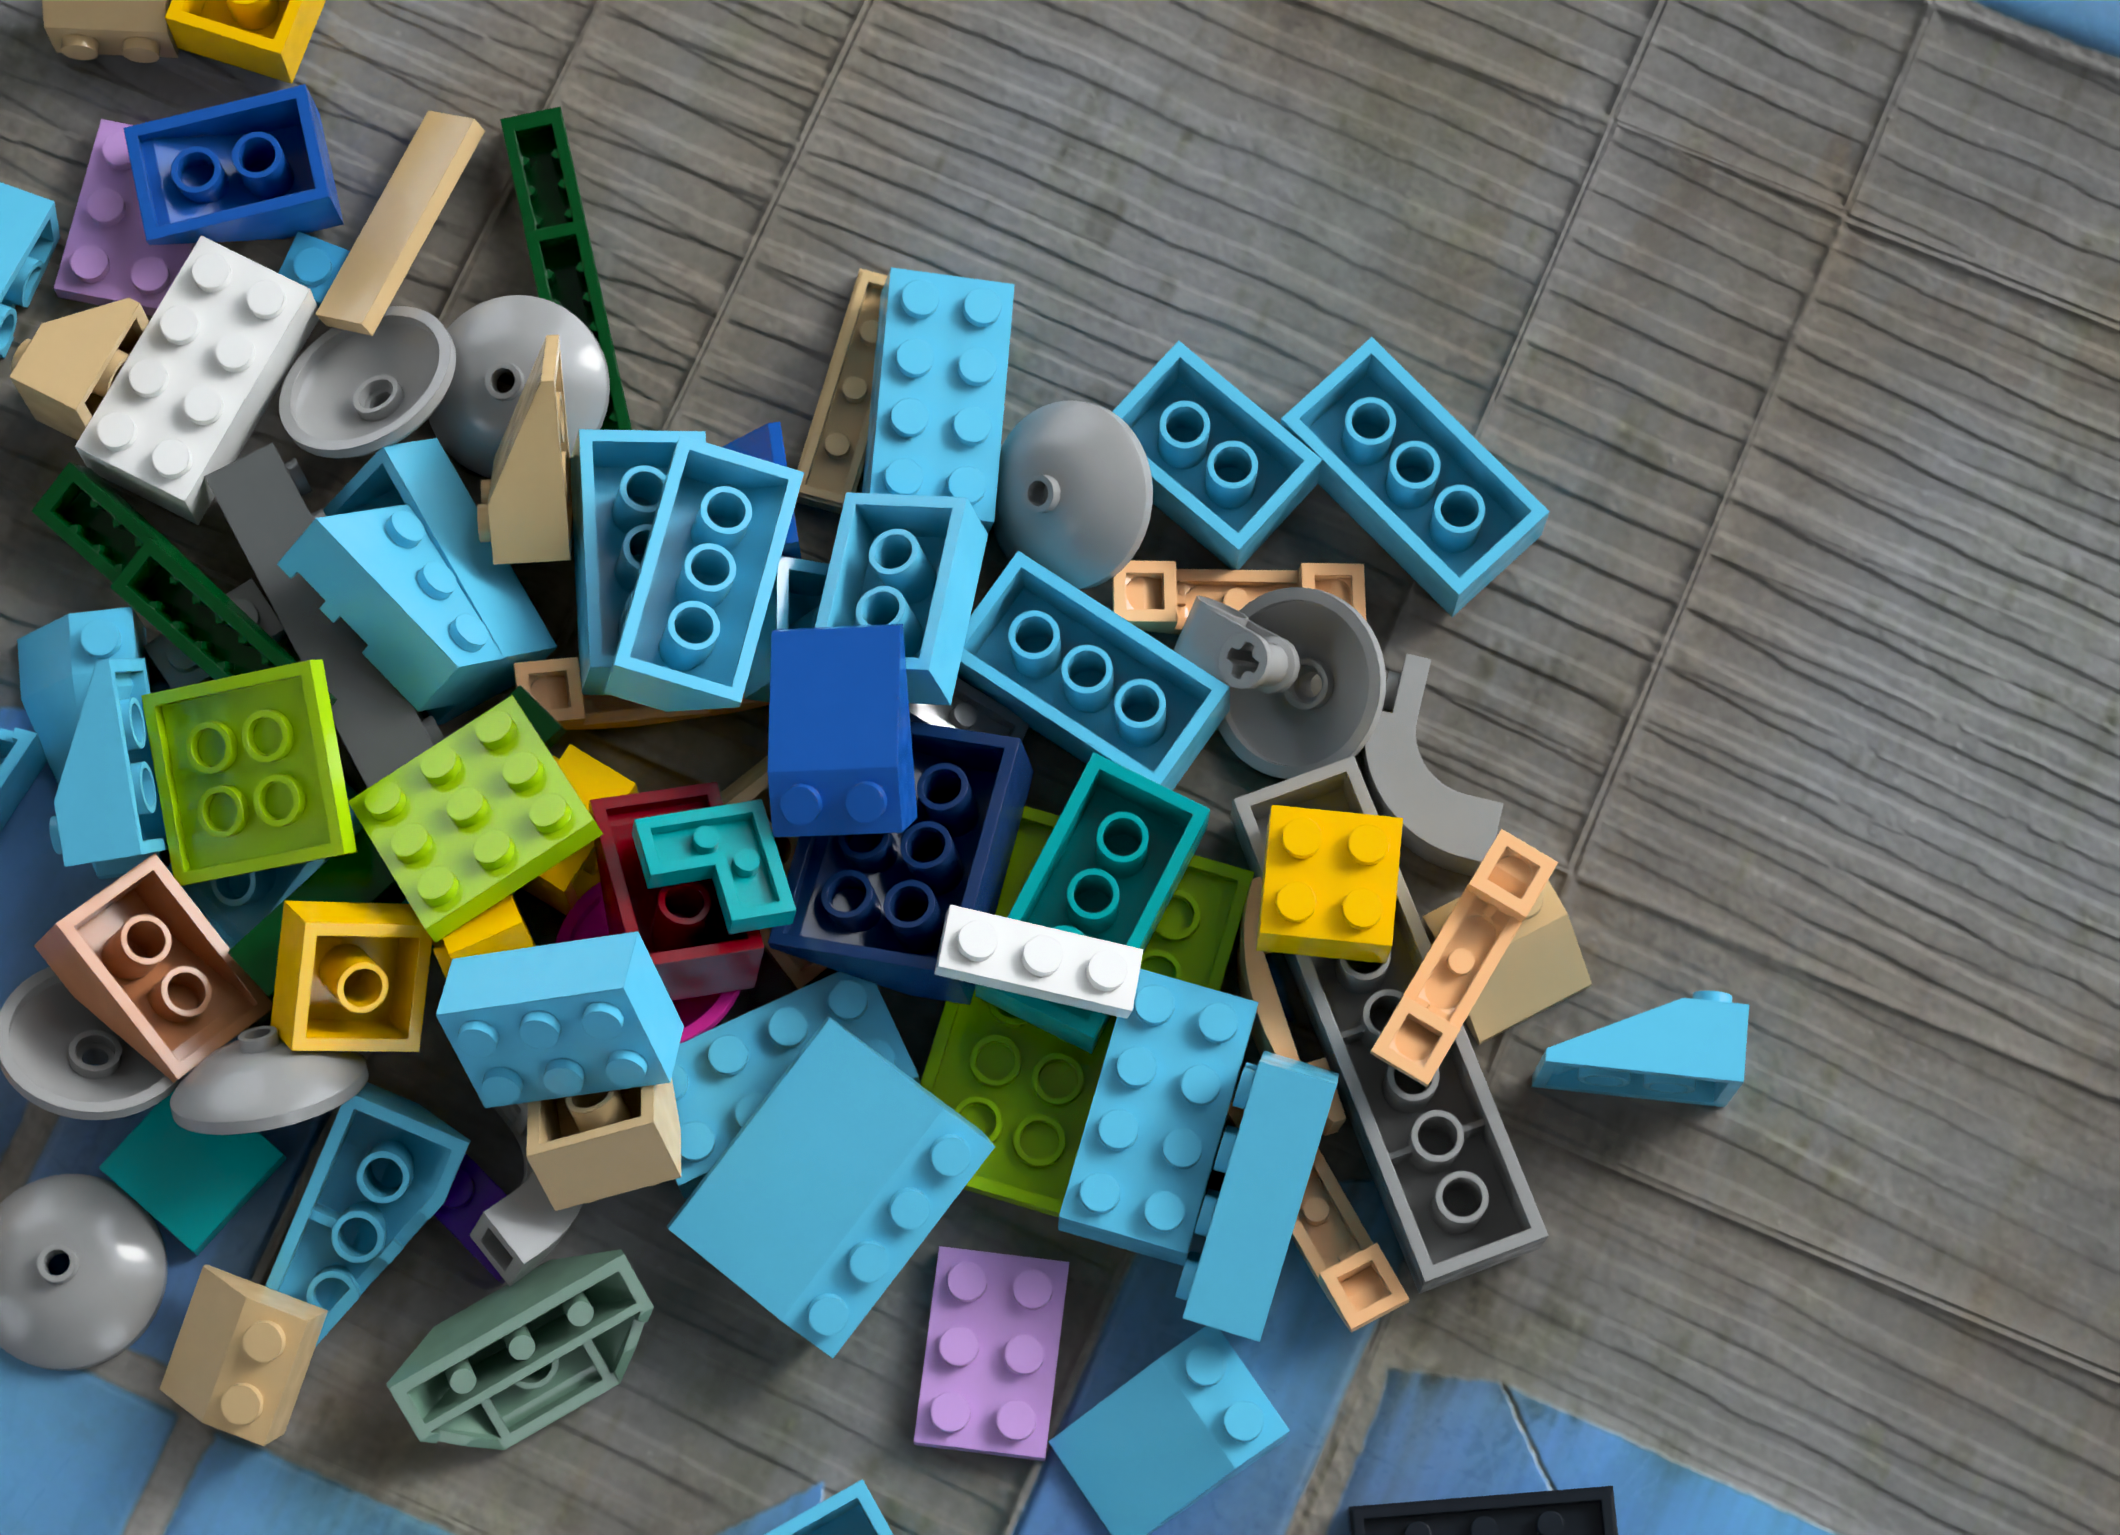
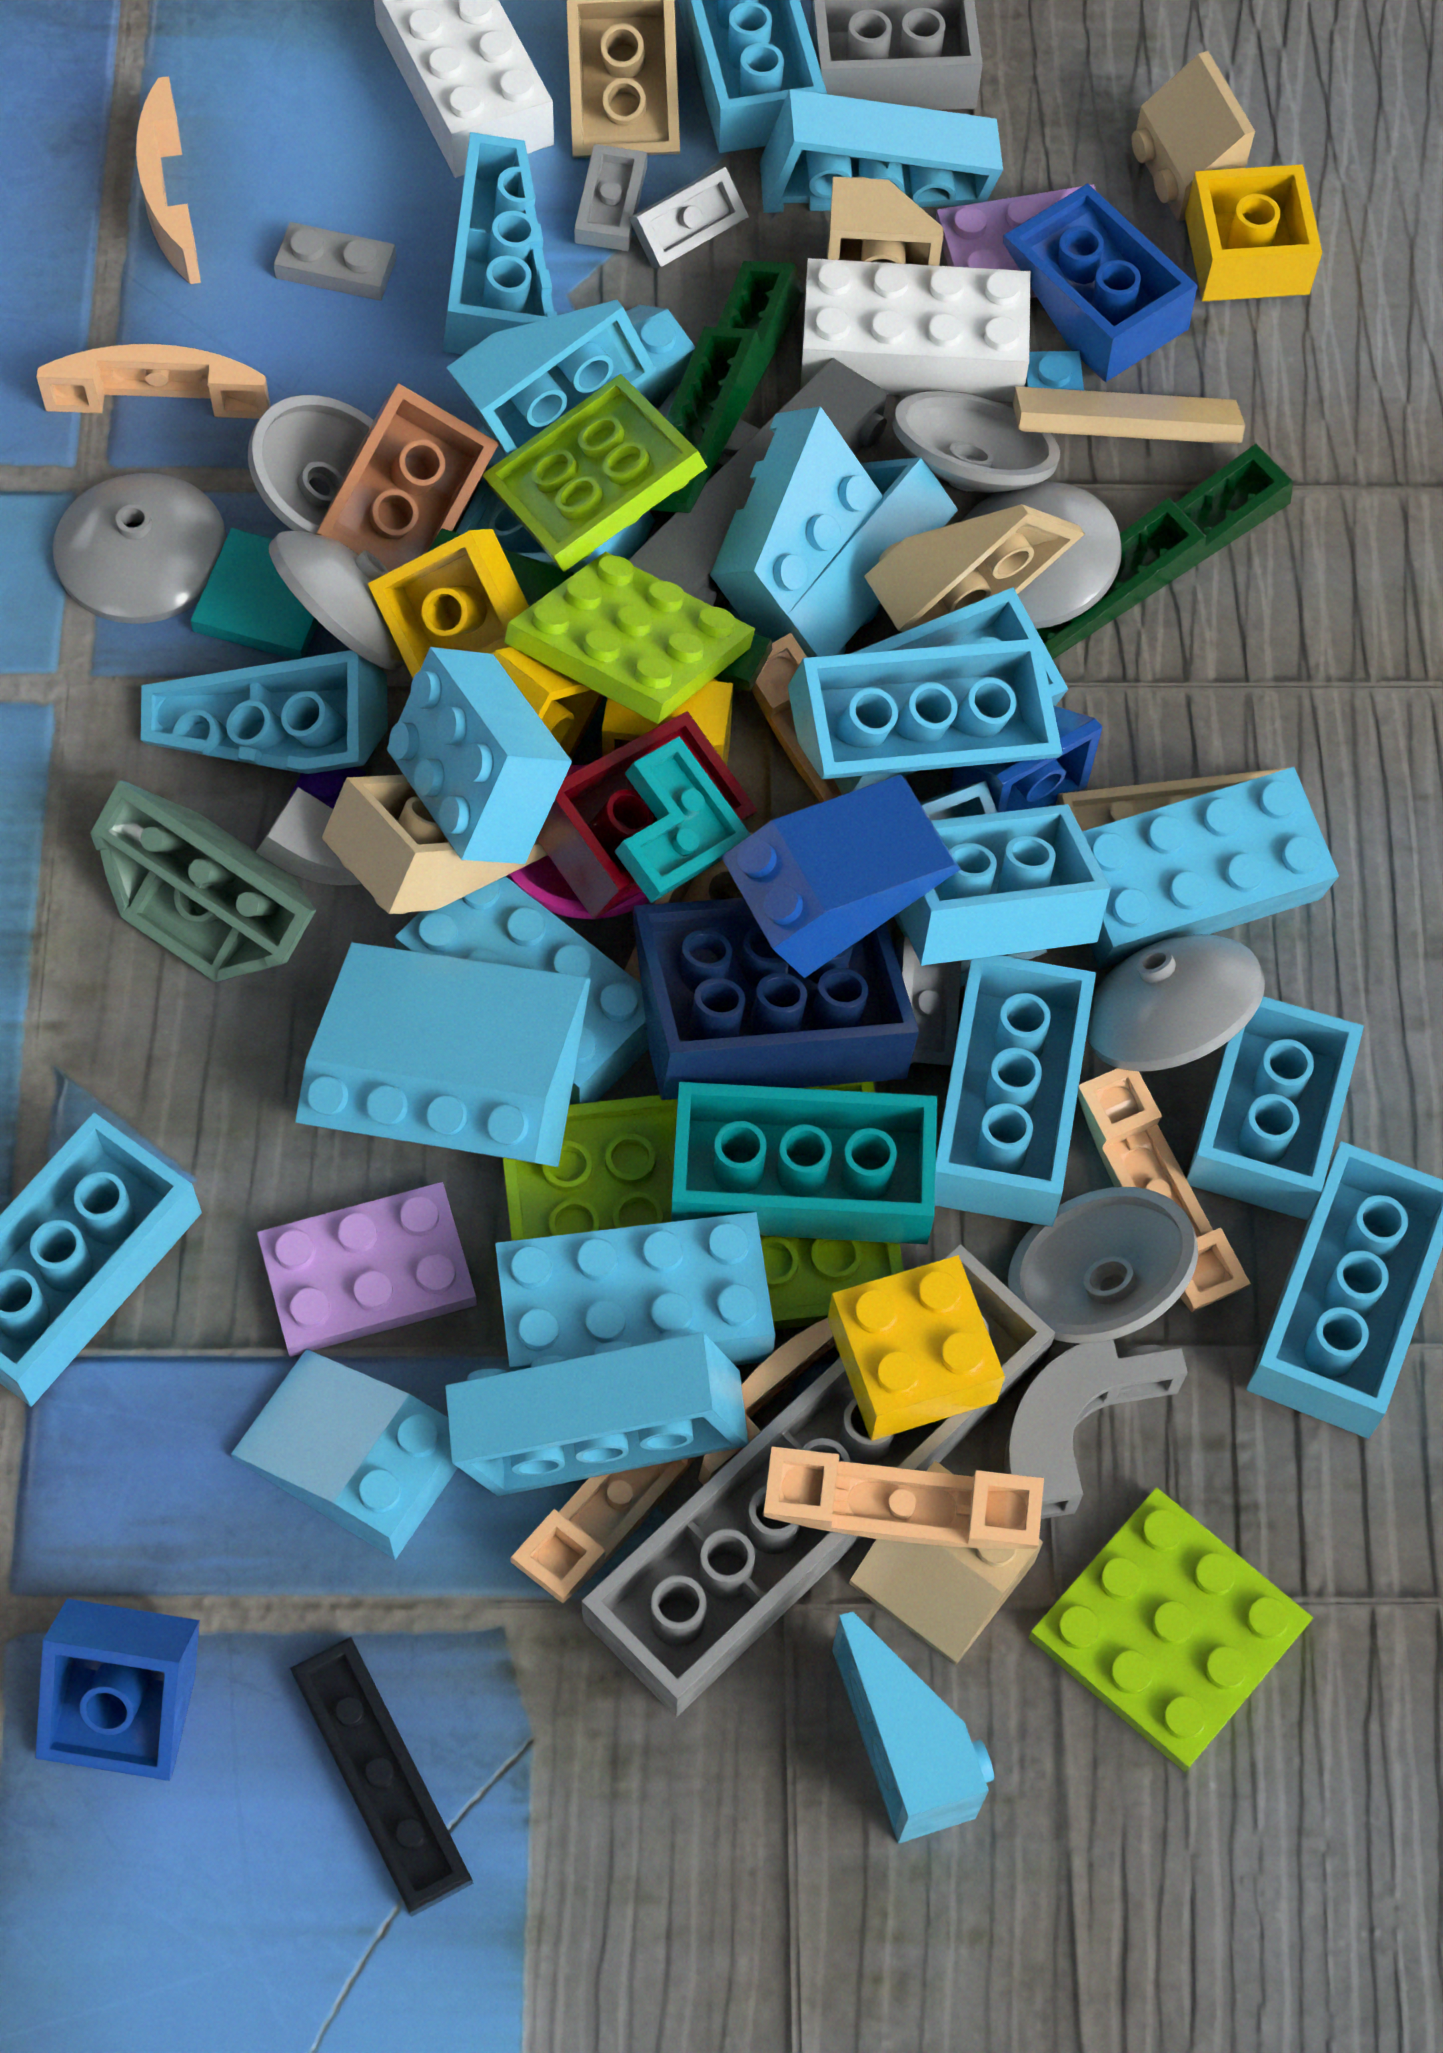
camera: 65 degrees right, 10 degrees down
tan slope [160,1264,328,1446] -> none
white plate [934,905,1143,1019] -> none
light grey piece [1173,596,1300,694] -> none
none -> lime plate [1028,1487,1313,1773]

